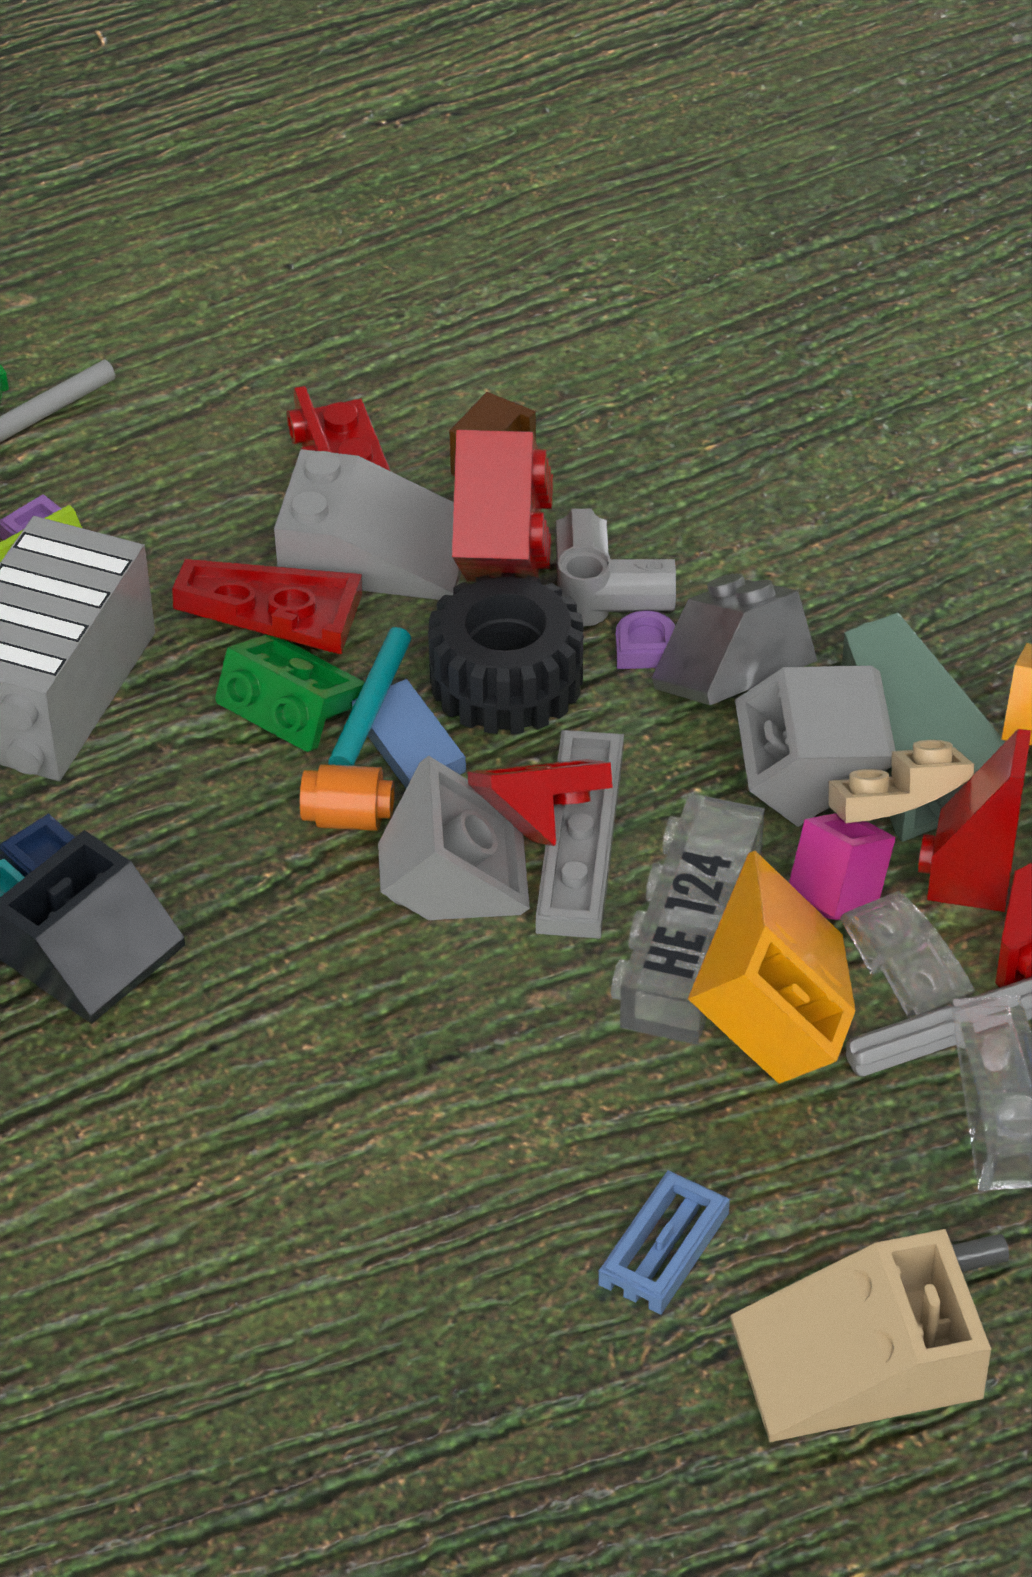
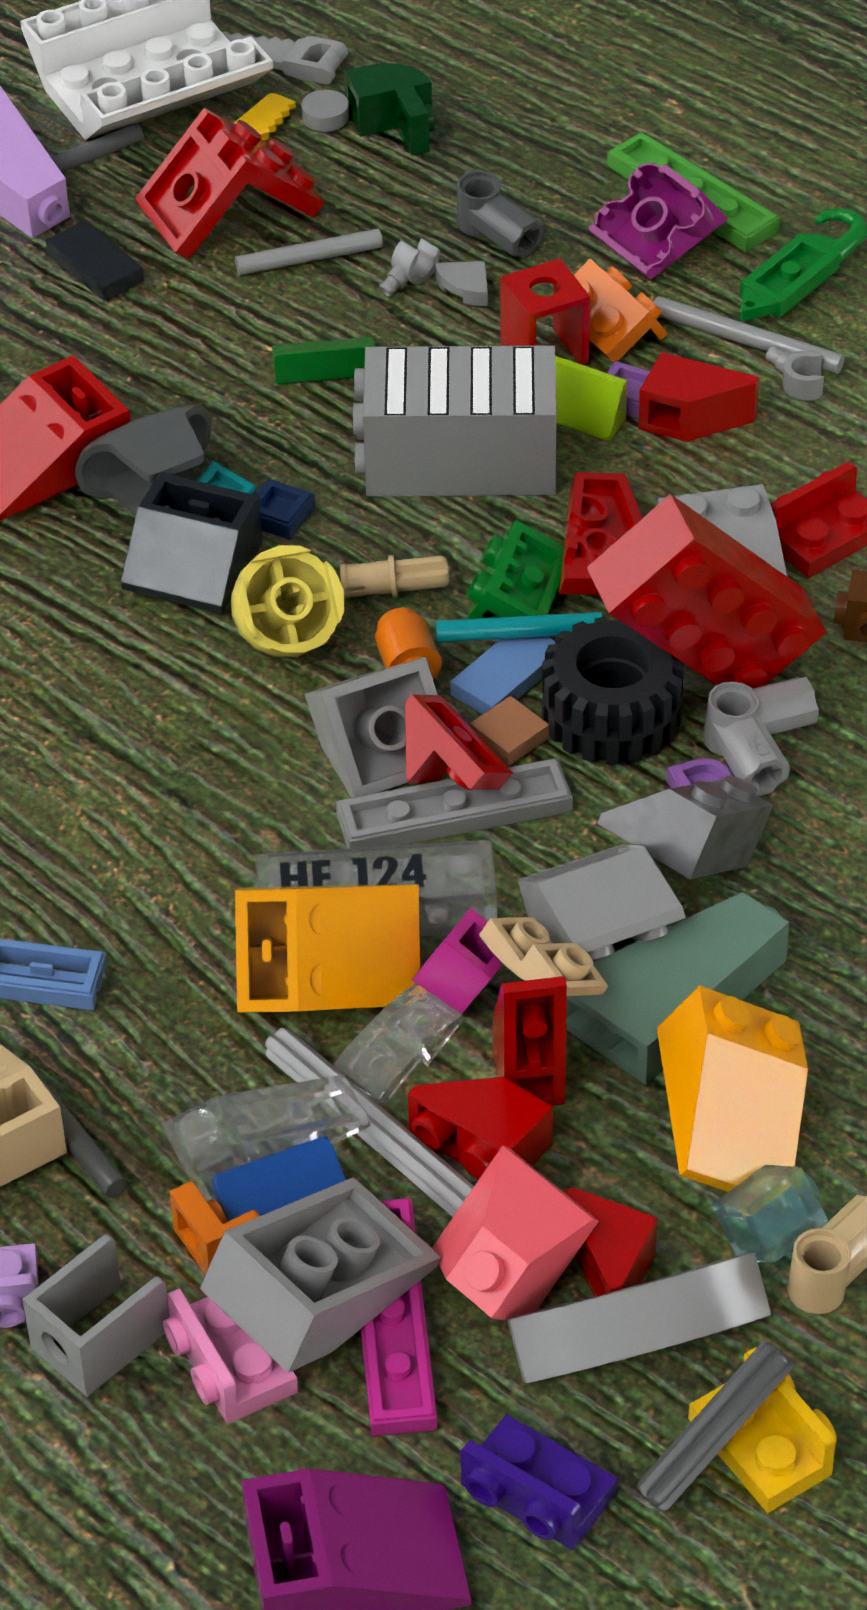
camera: 70 degrees right, 0 degrees up
none -> light yellow cylinder [231,545,344,657]
none -> tan axle [340,555,449,599]
none -> nougat tile [470,696,549,766]
none -> red slope [638,352,759,442]
none -> light grey piece [766,346,824,401]

